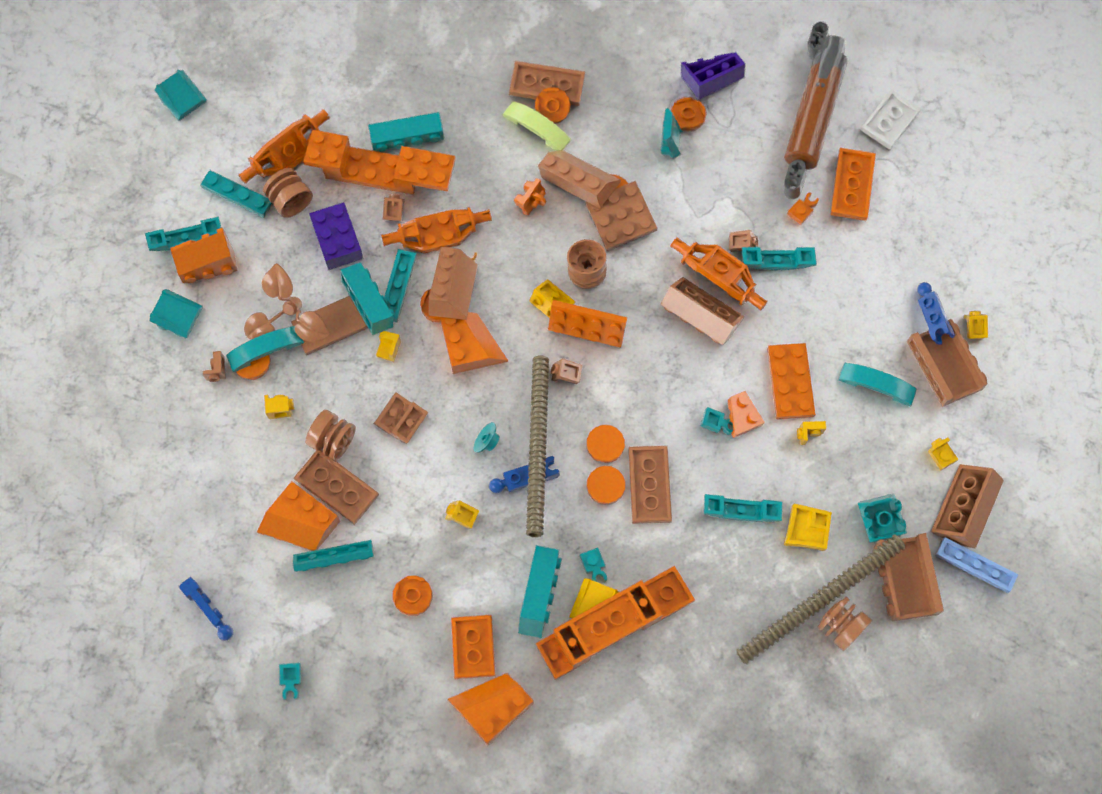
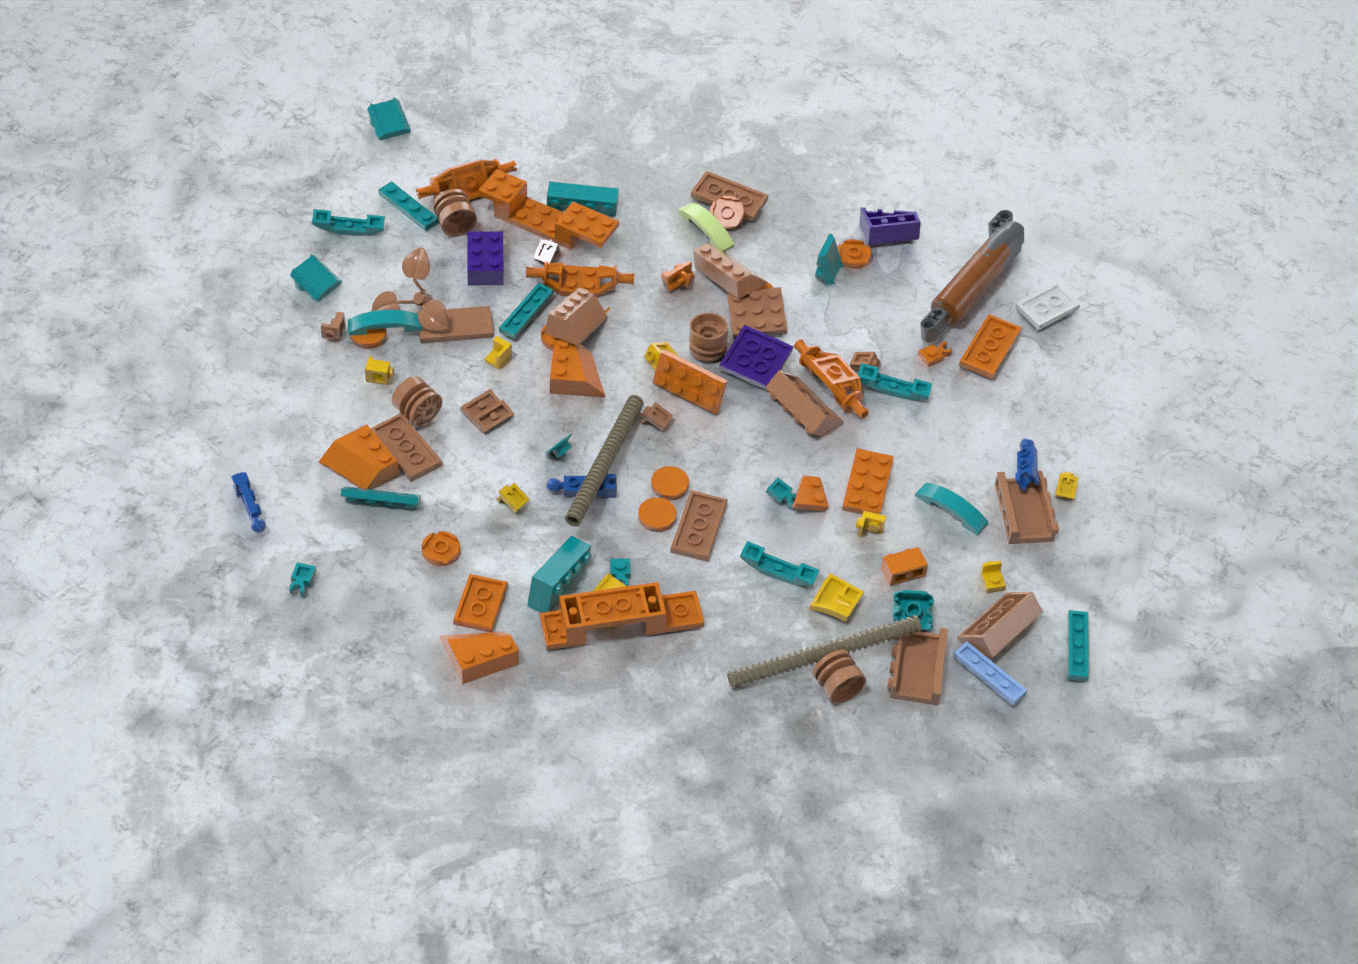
camera: 15 degrees right, 20 degrees down
orange wedge [170,227,238,283] -> none
teal brick [340,262,395,335] -> none
none -> dark purple plate [719,325,793,391]
none -> orange brick [881,547,928,586]
none -> teal plate [1067,610,1089,681]

